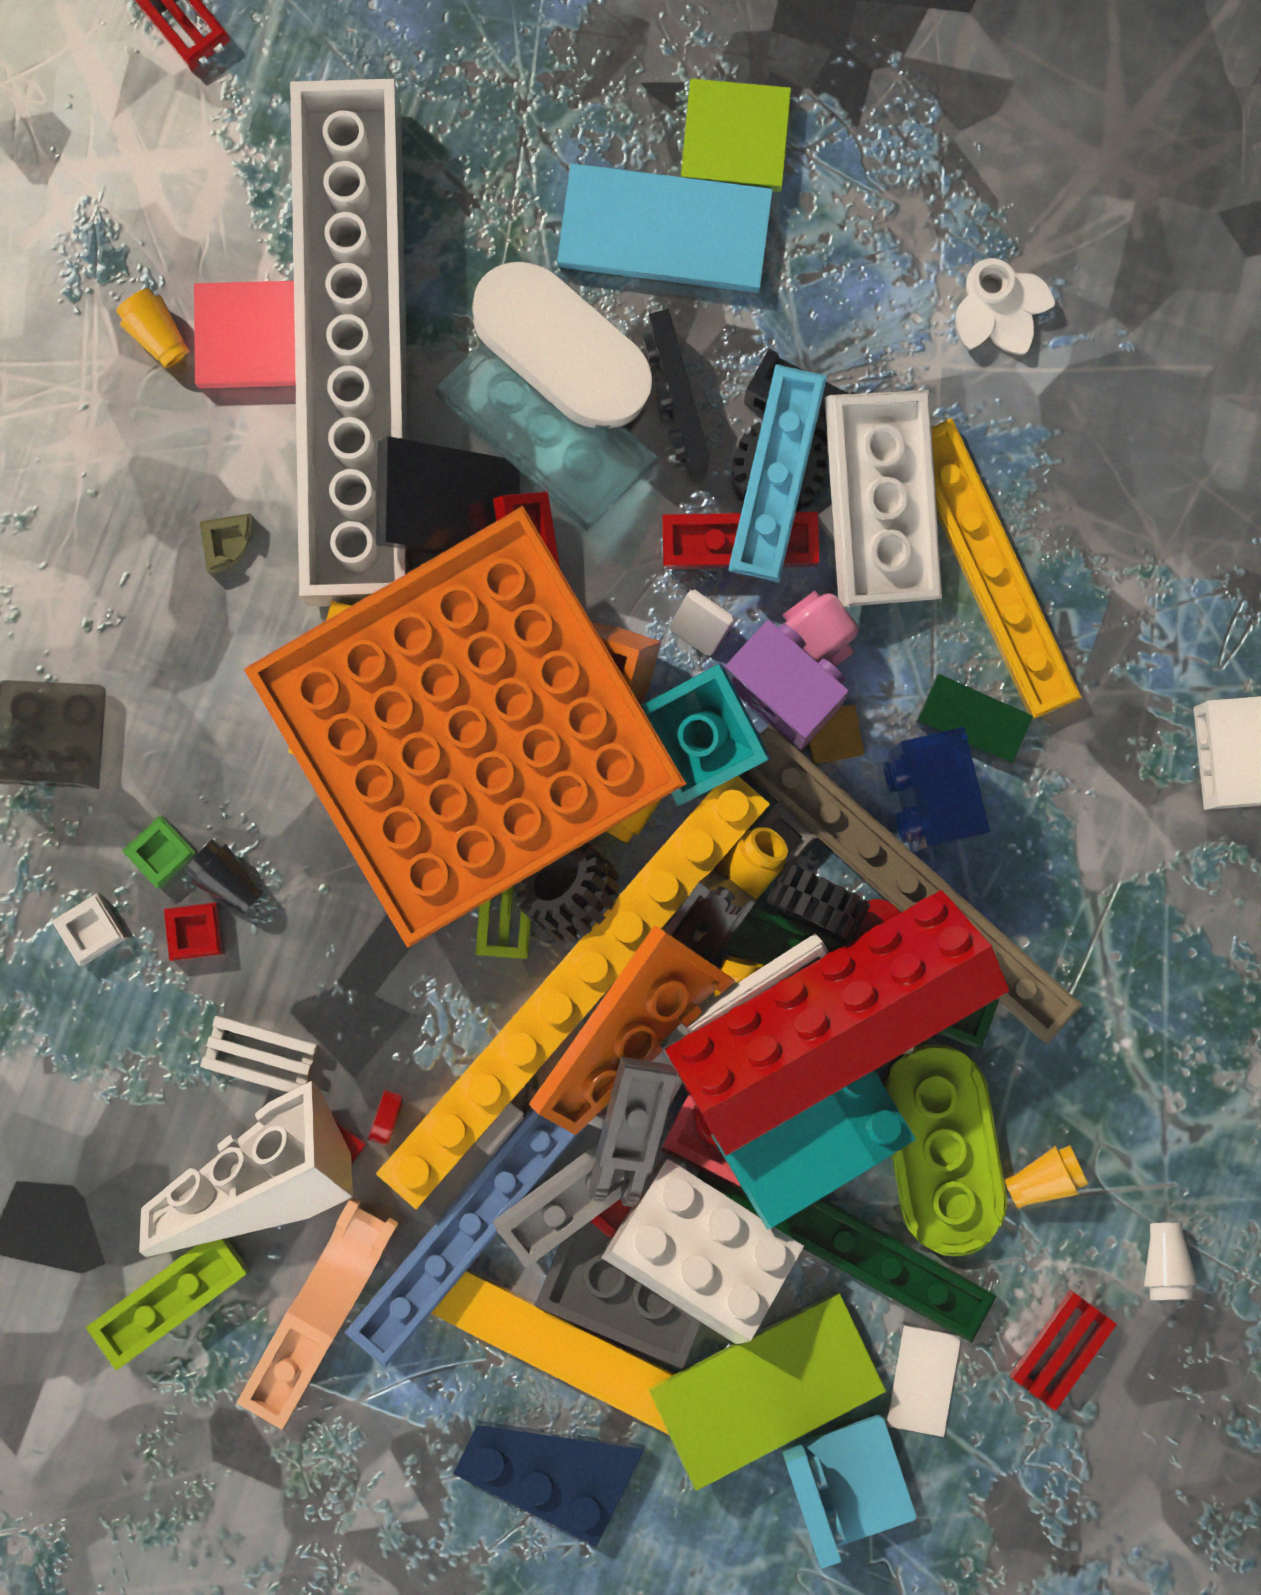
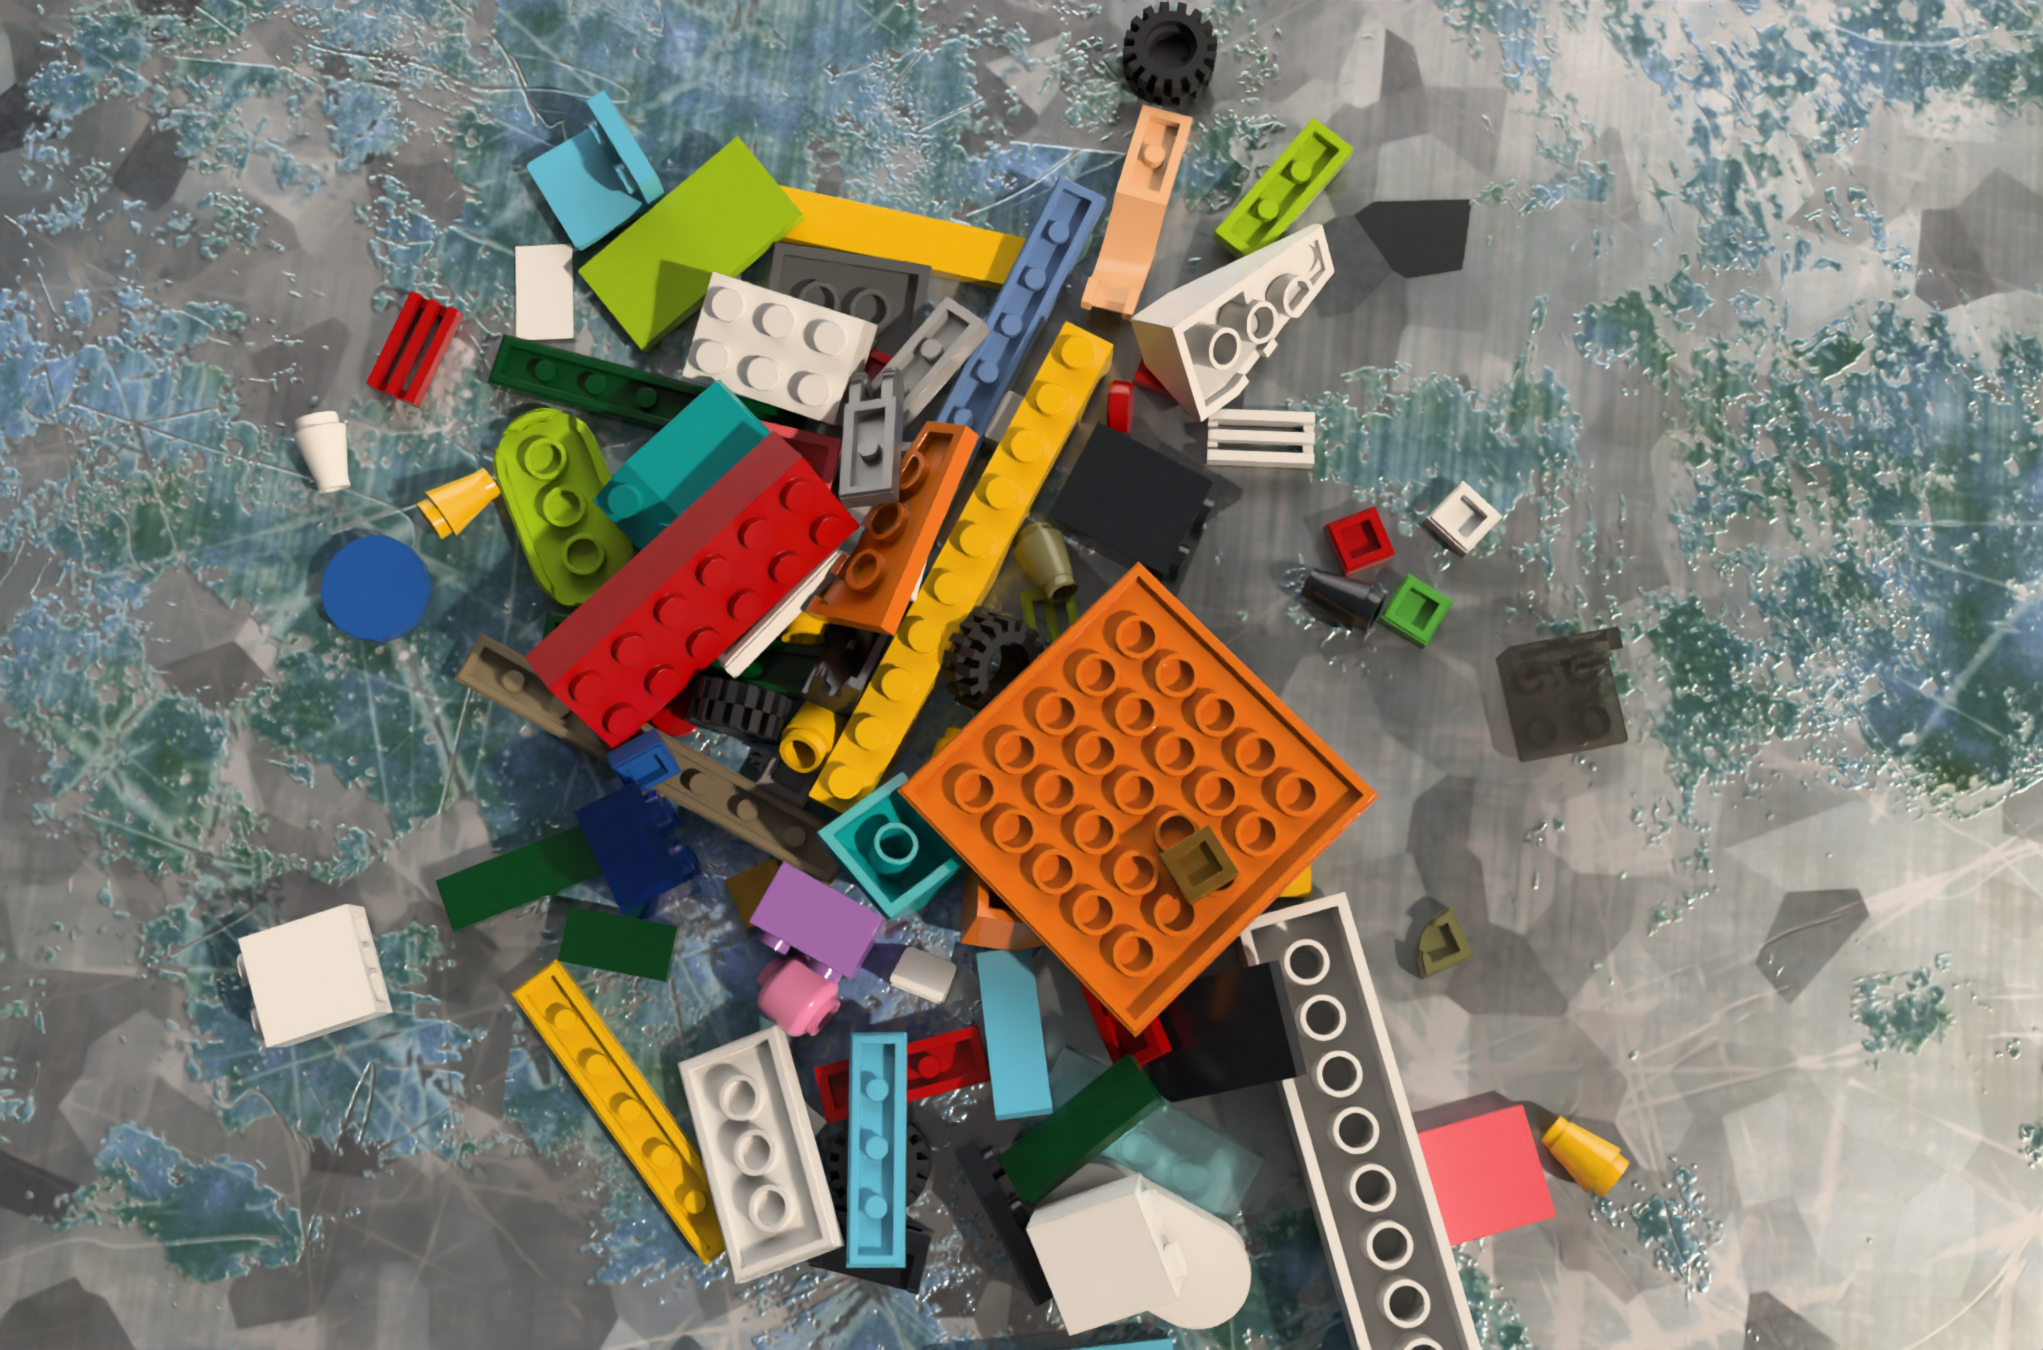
camera: 170 degrees right, 5 degrees down
dark blue wing [453,1421,644,1548] -> none
none -> blue tile [321,535,433,643]
none -> dark green tile [435,820,612,933]
none -> blue tile [606,728,682,797]
none -> medium azure tile [976,948,1053,1121]
none -> dark green tile [997,1053,1164,1207]
none -> olive cone [1013,522,1078,604]
none -> white brick [1026,1172,1187,1336]
none -> black brick [1048,422,1216,584]
none -> black tyre [1122,1,1218,107]
none -> pearl gold tile [1159,825,1240,907]

